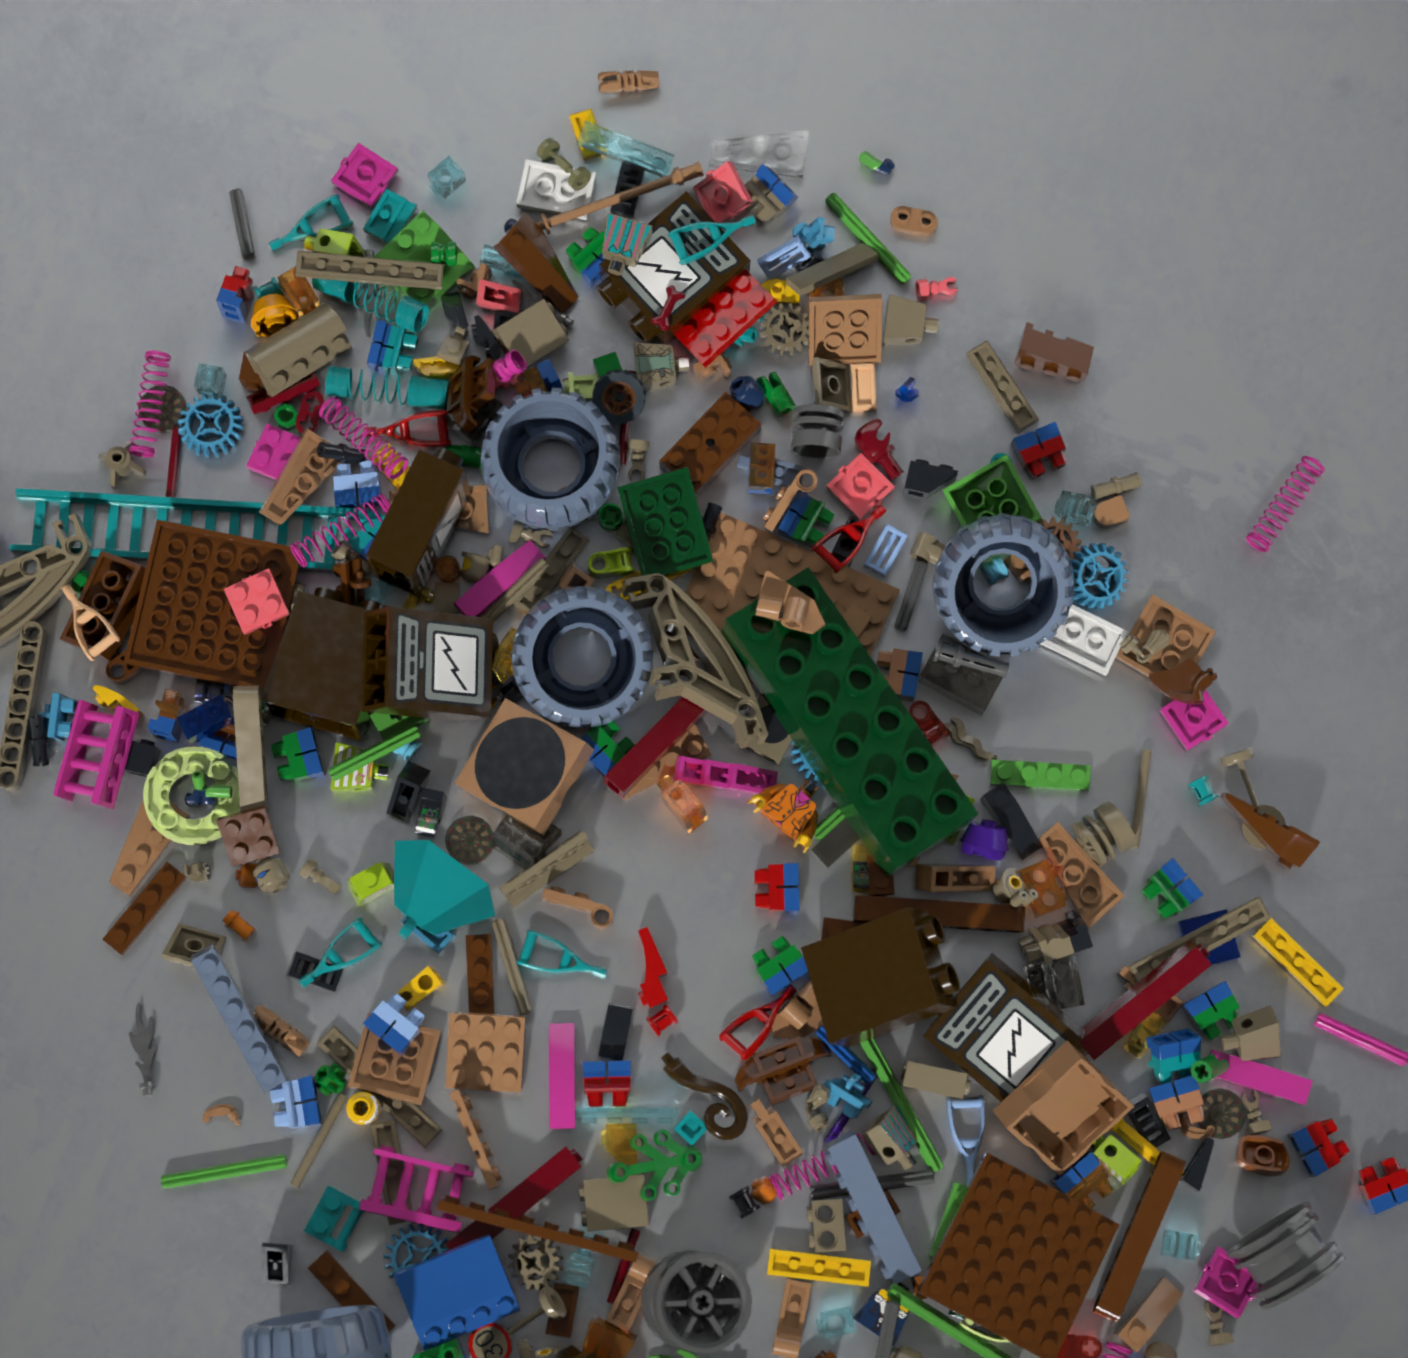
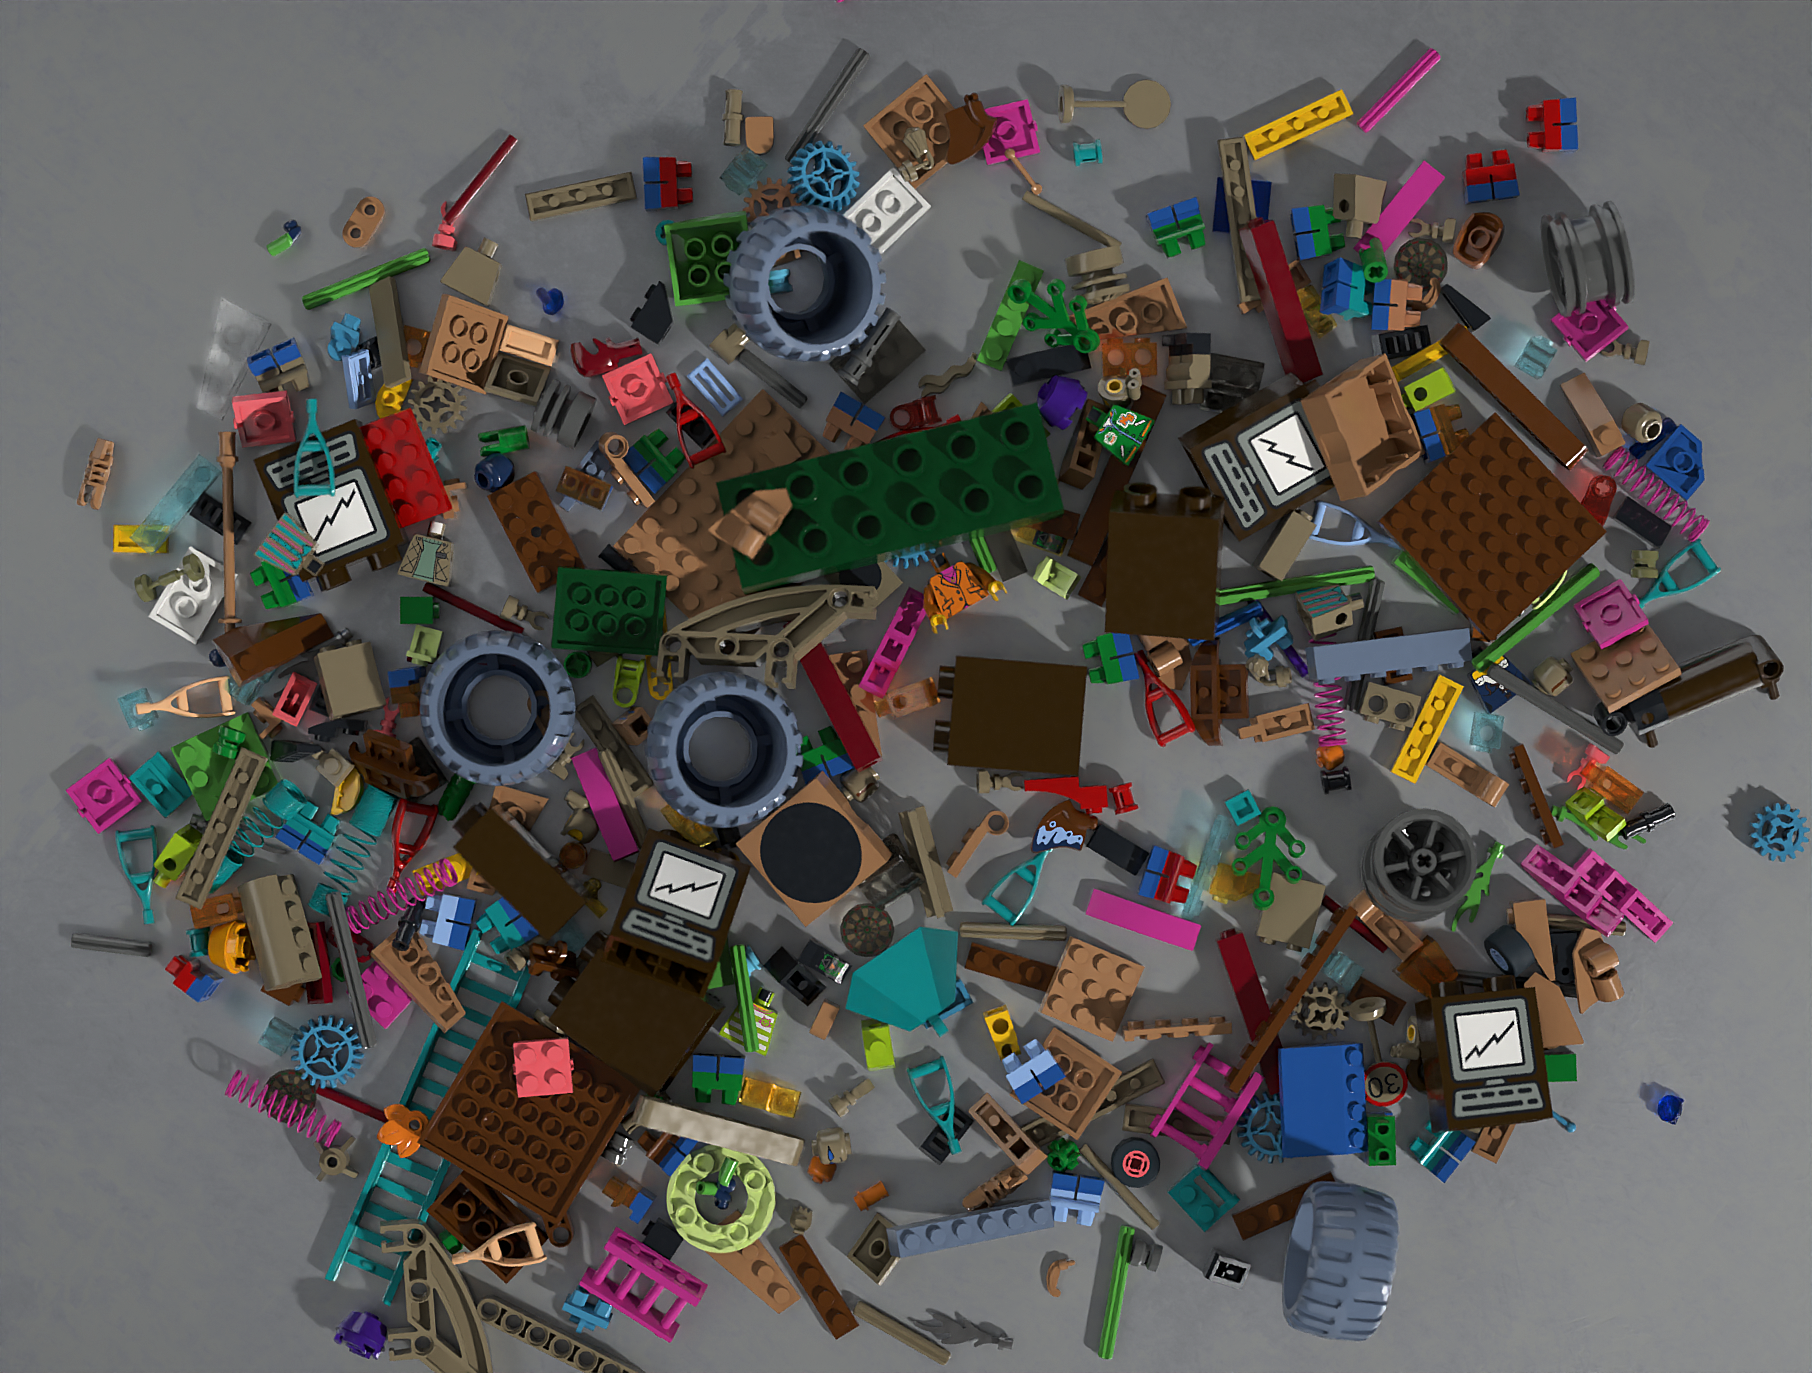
camera: 70 degrees left, 10 degrees up
black pin [28,715,49,767] -> none
yellow slope [92,685,144,719] -> none
clear blue brick [176,694,234,744] -> none
reddish brown plate [217,805,281,866] -> none
dark pink piece [290,493,391,568] -> none
yellow head [346,1092,381,1125] -> none
dark pink wheel [492,349,527,383] -> none
black wheel [592,369,646,425] -> none
dark red piece [650,285,685,331] -> none
dark brown plant [661,1052,748,1140] -> none
red hips [754,863,800,913] -> none
reddish brown wedge [1014,322,1094,382] -> none
reddish brown wedge [1220,793,1320,869] -> none
none -> light nougat piece [135,676,235,718]
none -> dark grey axle [325,891,377,1049]
none -> orange plate [377,1104,429,1158]
none -> dark red bar [442,134,518,225]
none -> clear yellow slope [738,1076,801,1118]
none -> dark grey axle [785,48,870,164]
none -> medium nougat piece [809,999,840,1040]
none -> dark tan head [839,767,880,803]
none -> dark tan axle [853,1301,951,1365]
none -> dark brown brick [933,655,1087,776]
none -> medium nougat slope [968,1093,1048,1175]
none -> dark tan piece [976,769,1023,794]
none -> medium nougat hinge [1005,148,1042,195]
none -> green plant [1007,279,1100,353]
none -> reddish brown arm [1030,799,1098,853]
none -> yellowish green bracket [1033,556,1081,600]
none -> green torso [1085,404,1155,467]
none -> black wheel [1111,1137,1160,1188]
none -> dark grey wheel [1129,1238,1163,1272]

